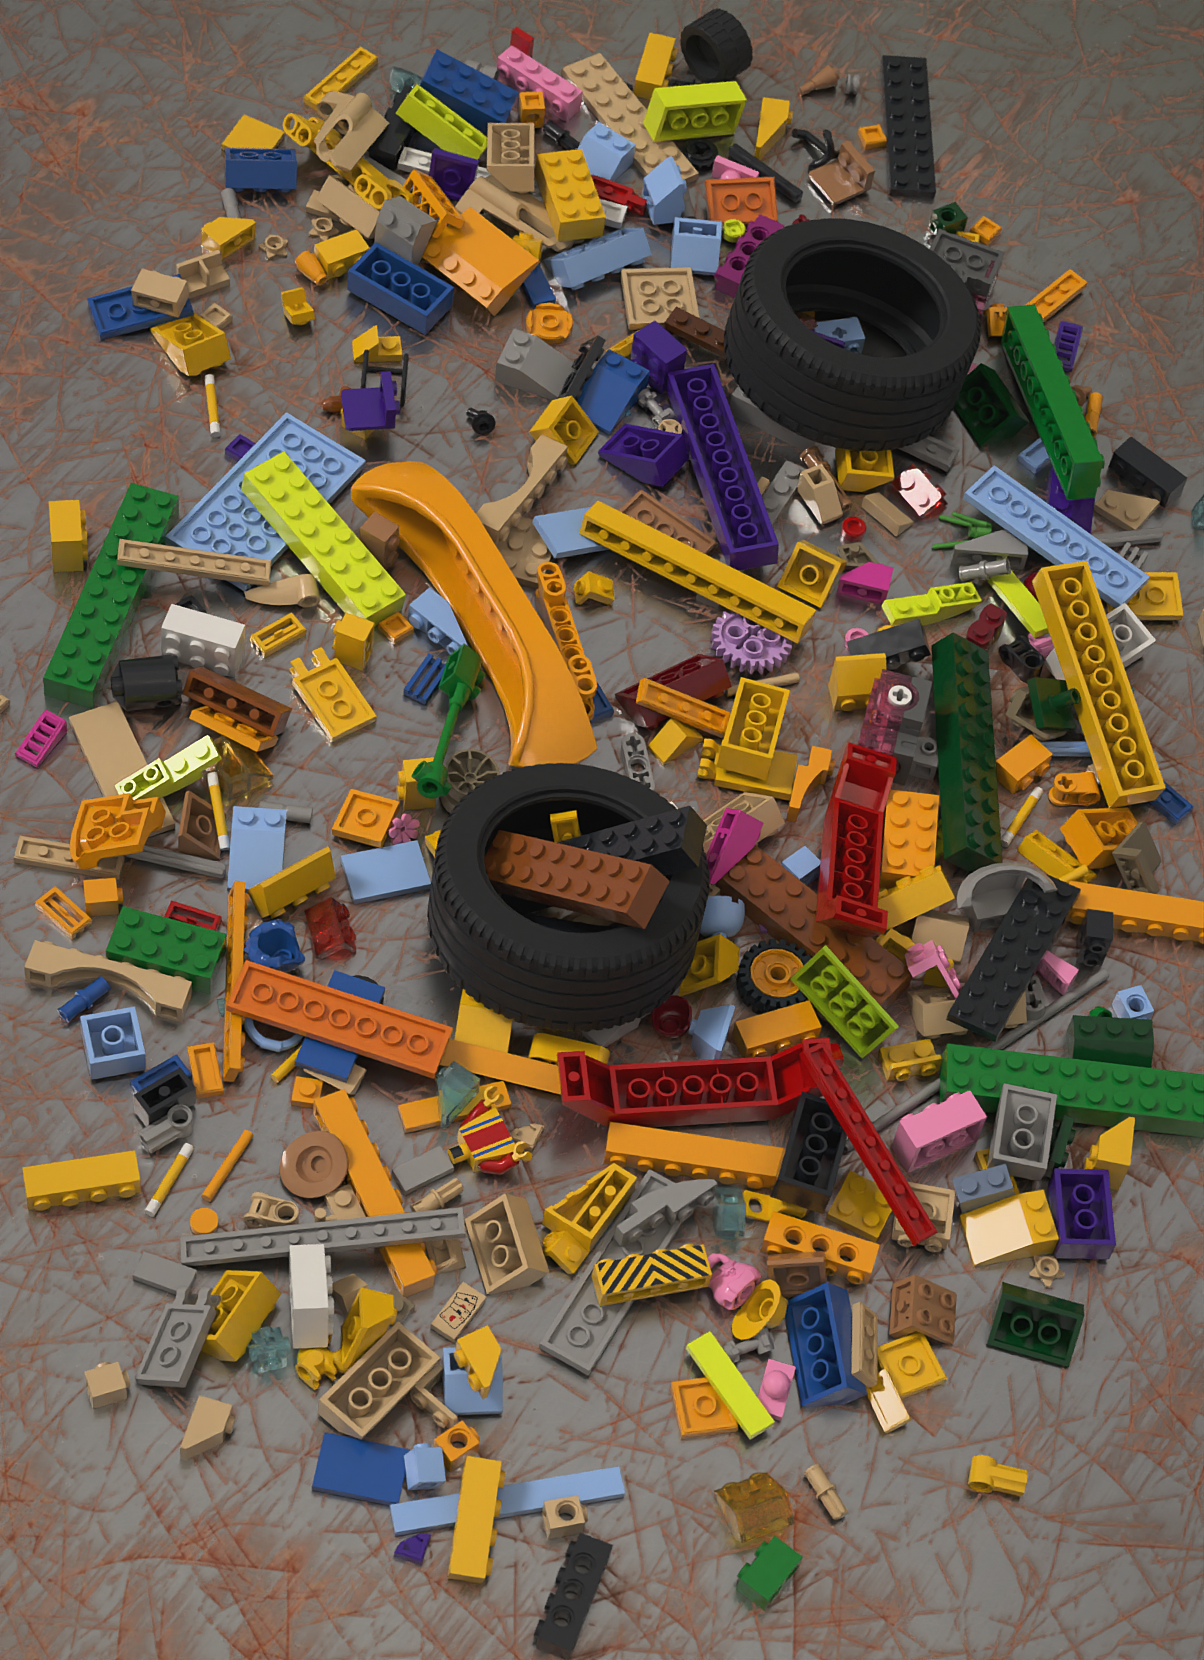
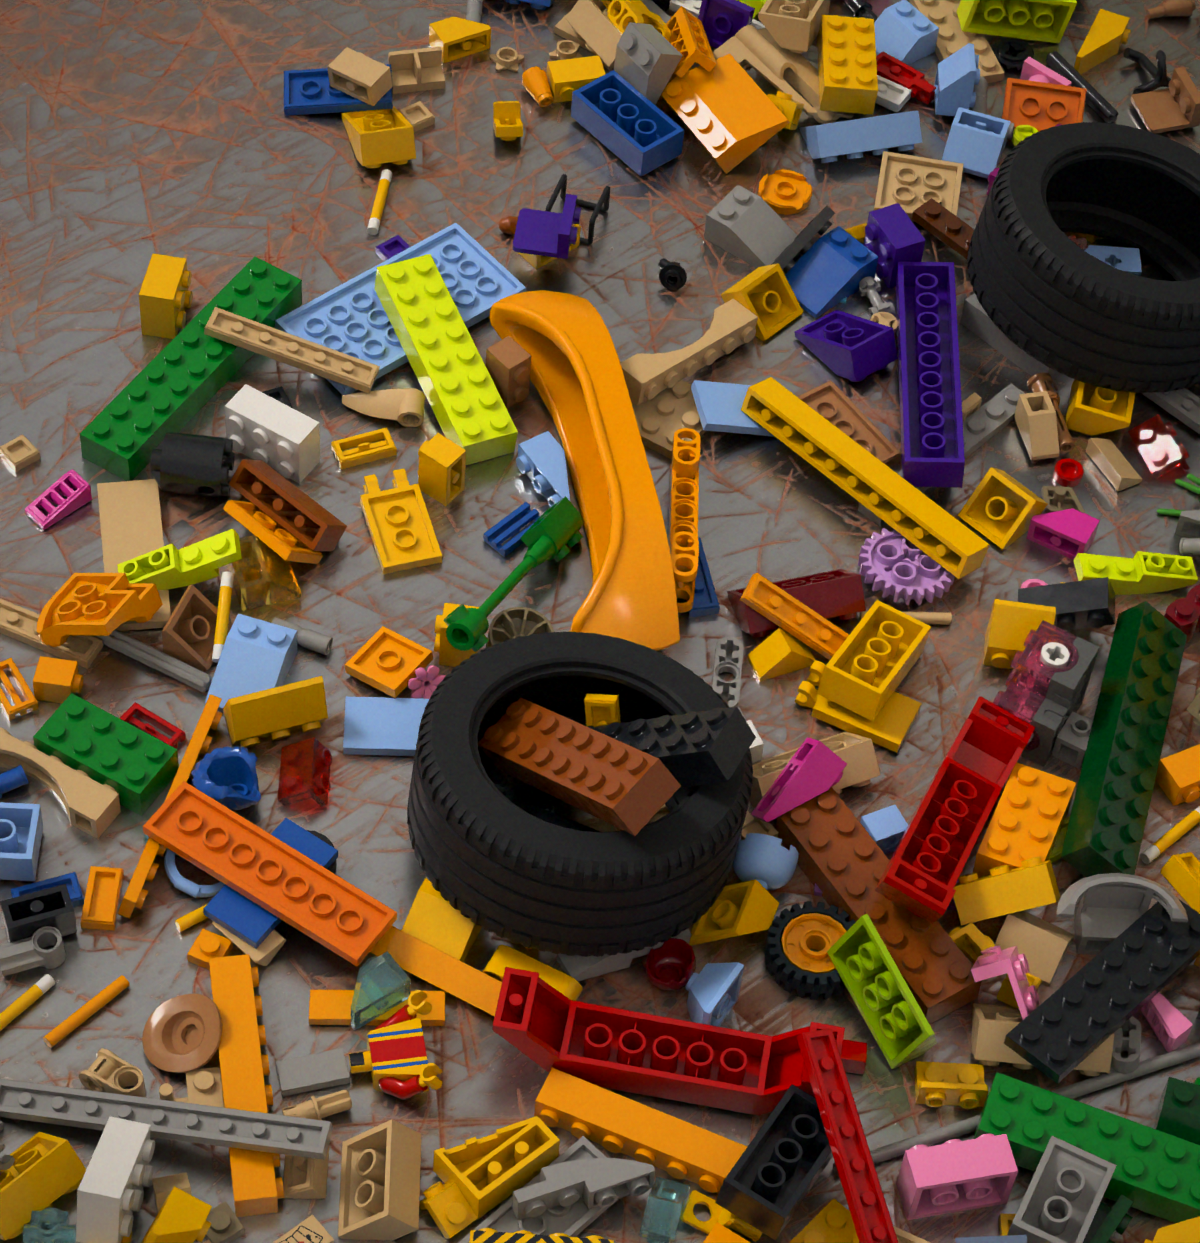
camera: 20 degrees right, 5 degrees down
light orange tile [190,1208,218,1235] -> none
yellow slope [352,325,402,363] -> none
light orange tile [378,611,414,645] -> none
tan tile [510,1123,544,1152] -> none
blue tile [521,265,556,309] -> none
yellow bracket [574,571,615,605] -> none
light orange brick [732,1000,822,1058] -> none
light orange slope [786,746,835,822] -> none

